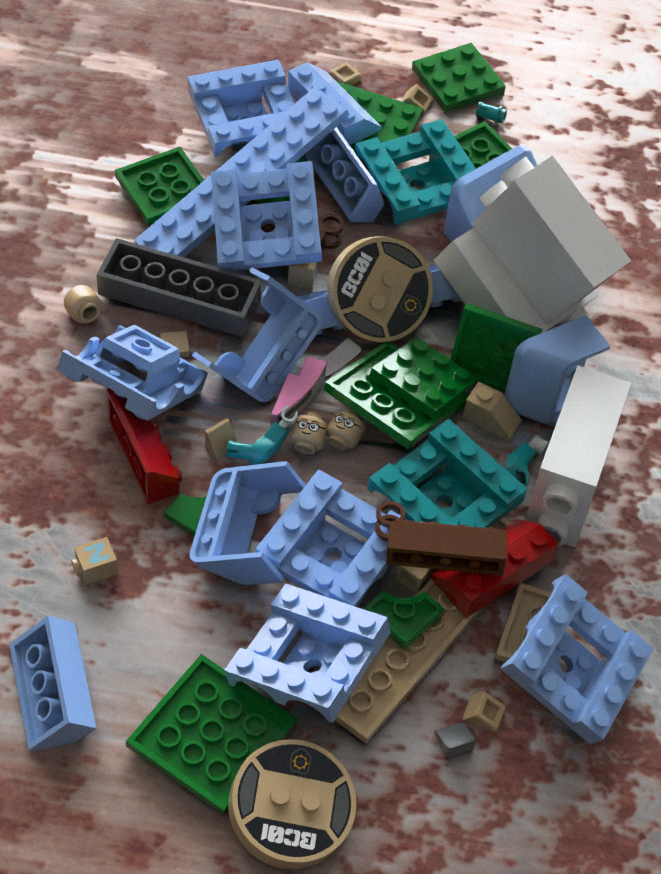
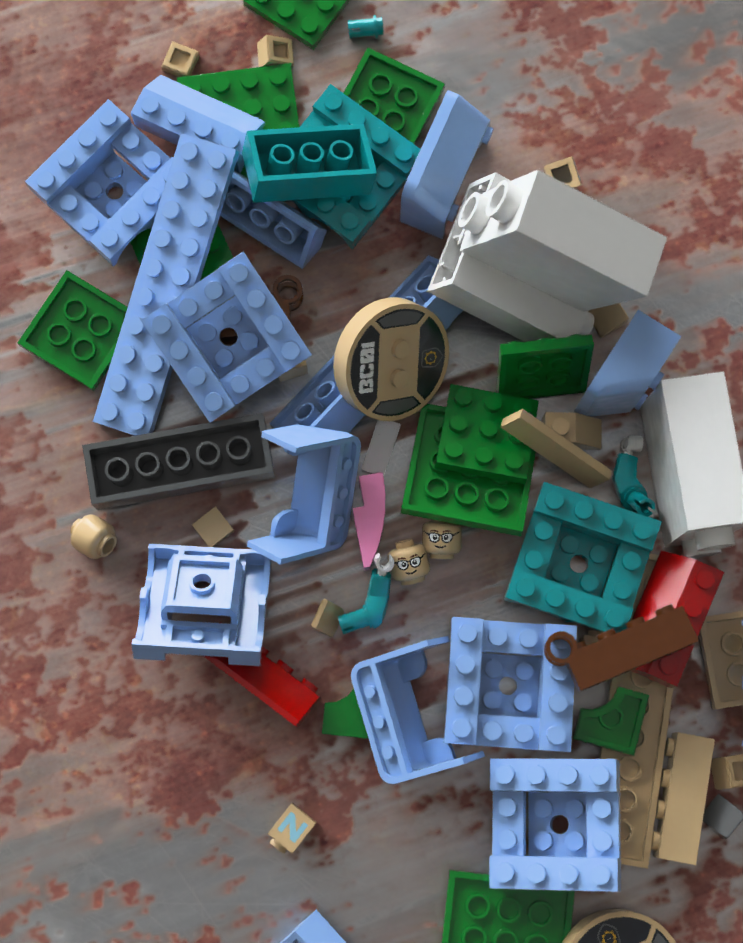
camera: 25 degrees left, 25 degrees up
none -> teal brick [242,124,377,203]
none -> tan tile [501,409,612,488]
none -> tan brick [651,732,715,865]

